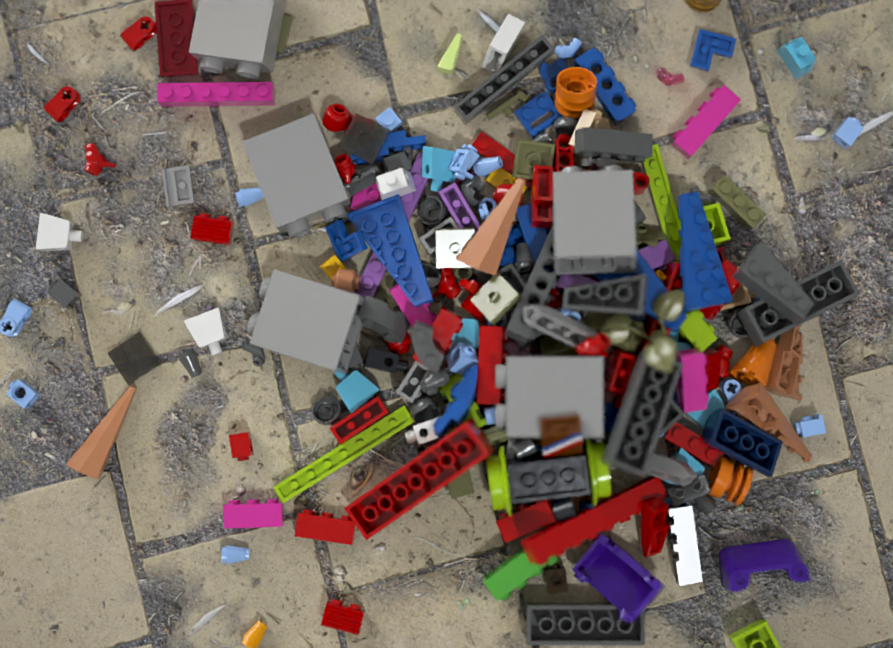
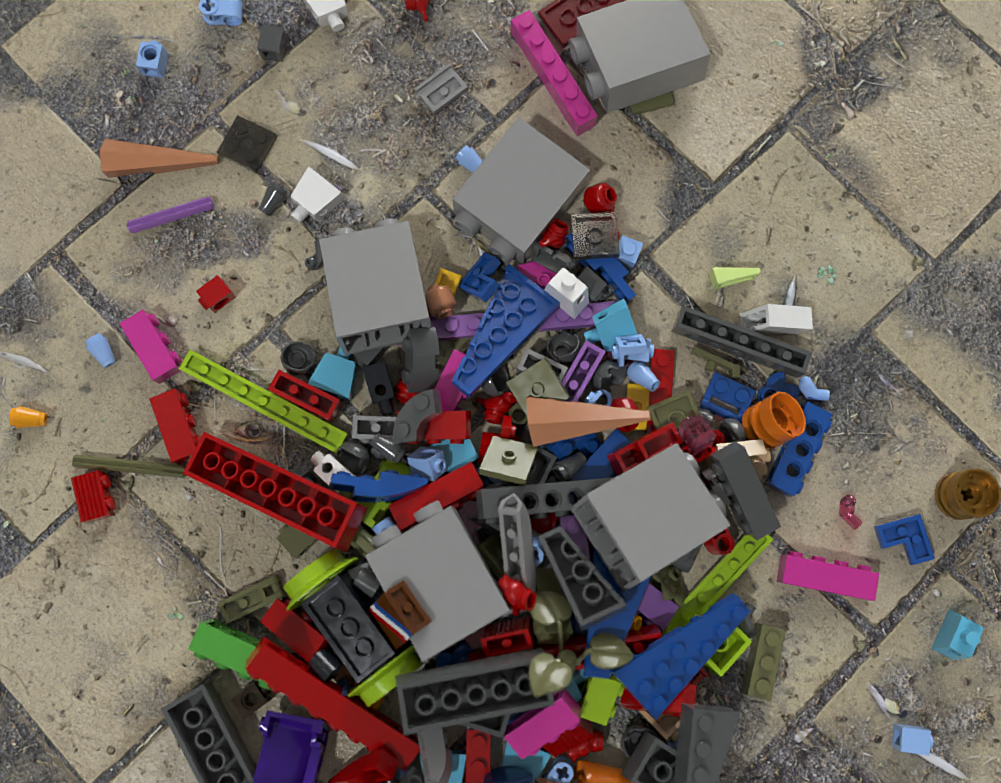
camera: 60 degrees right, 5 degrees down
red brick [190,213,234,246] -> none
none -> olive axle [72,455,186,478]
none -> medium lavender axle [127,196,214,233]
none -> olive plate [217,574,288,624]
none -> clear pink brick [678,414,716,456]

